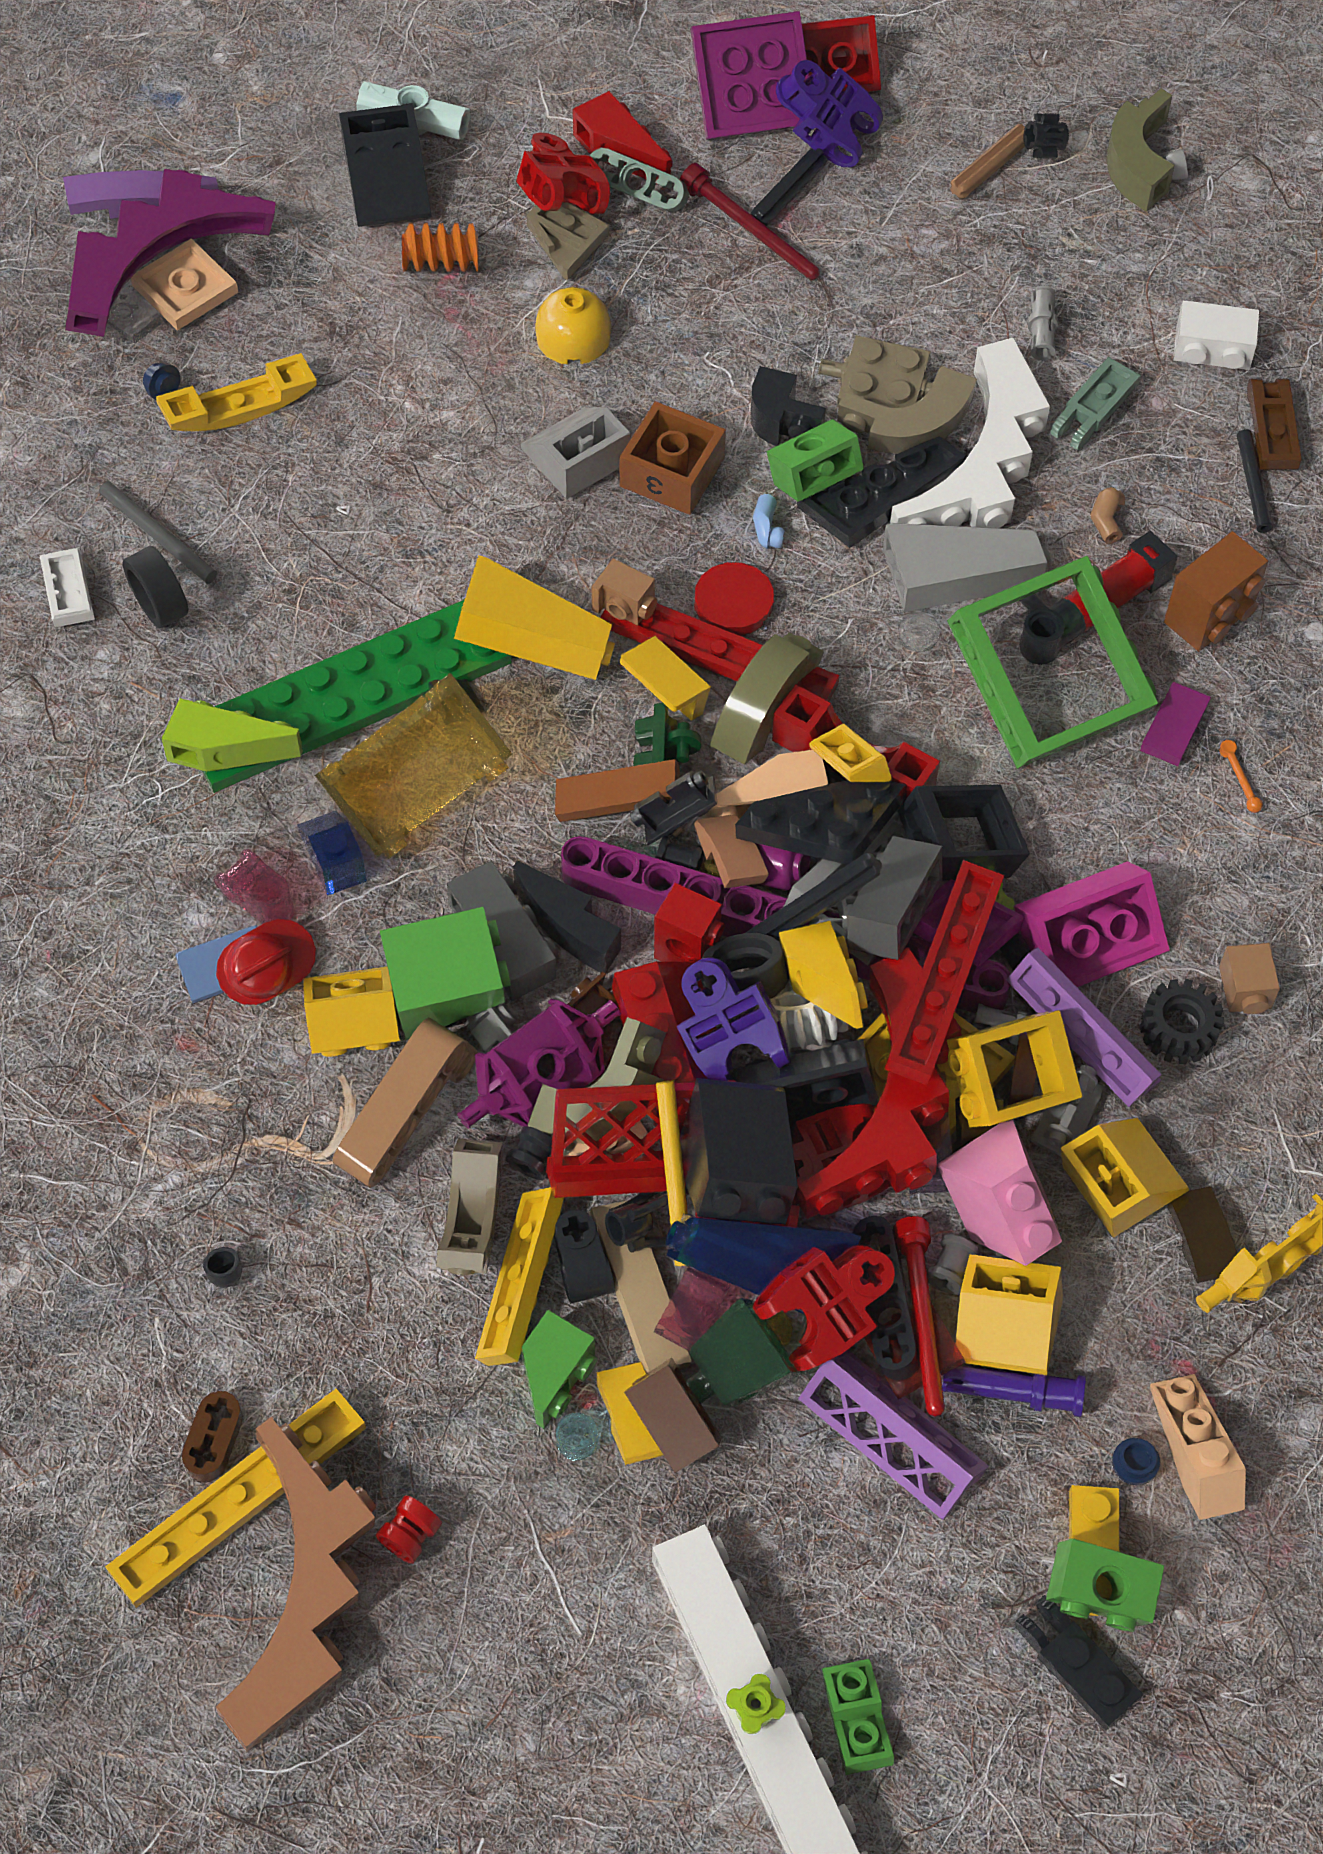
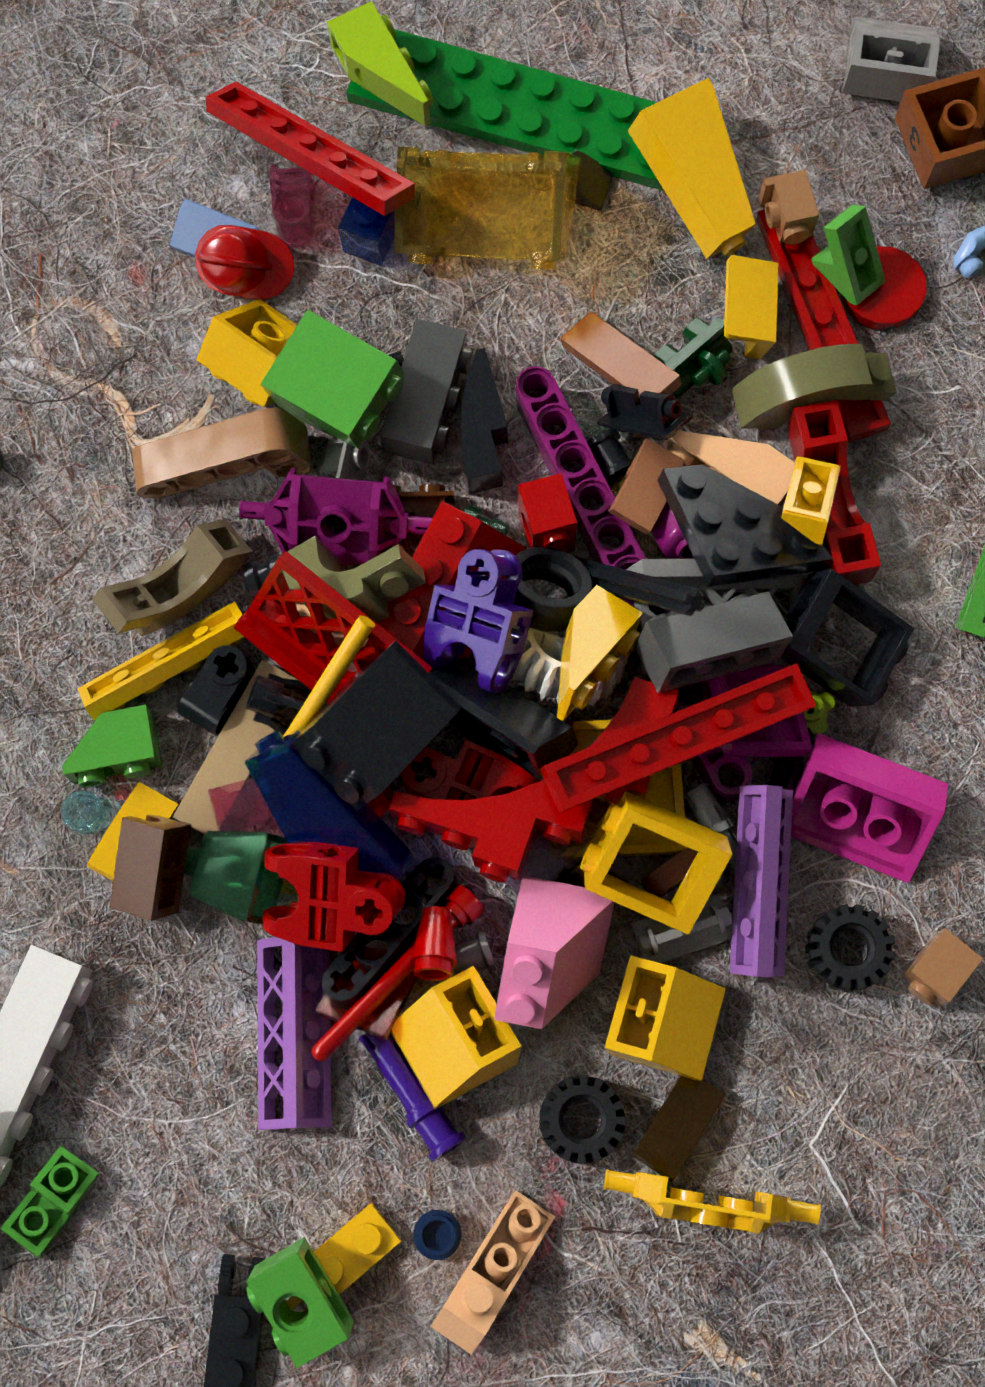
camera: 50 degrees right, 15 degrees up
none -> red plate [205,81,415,216]
none -> red cone [410,906,458,981]
none -> black tyre [539,1075,626,1164]
none -> bright green slope [811,204,886,305]

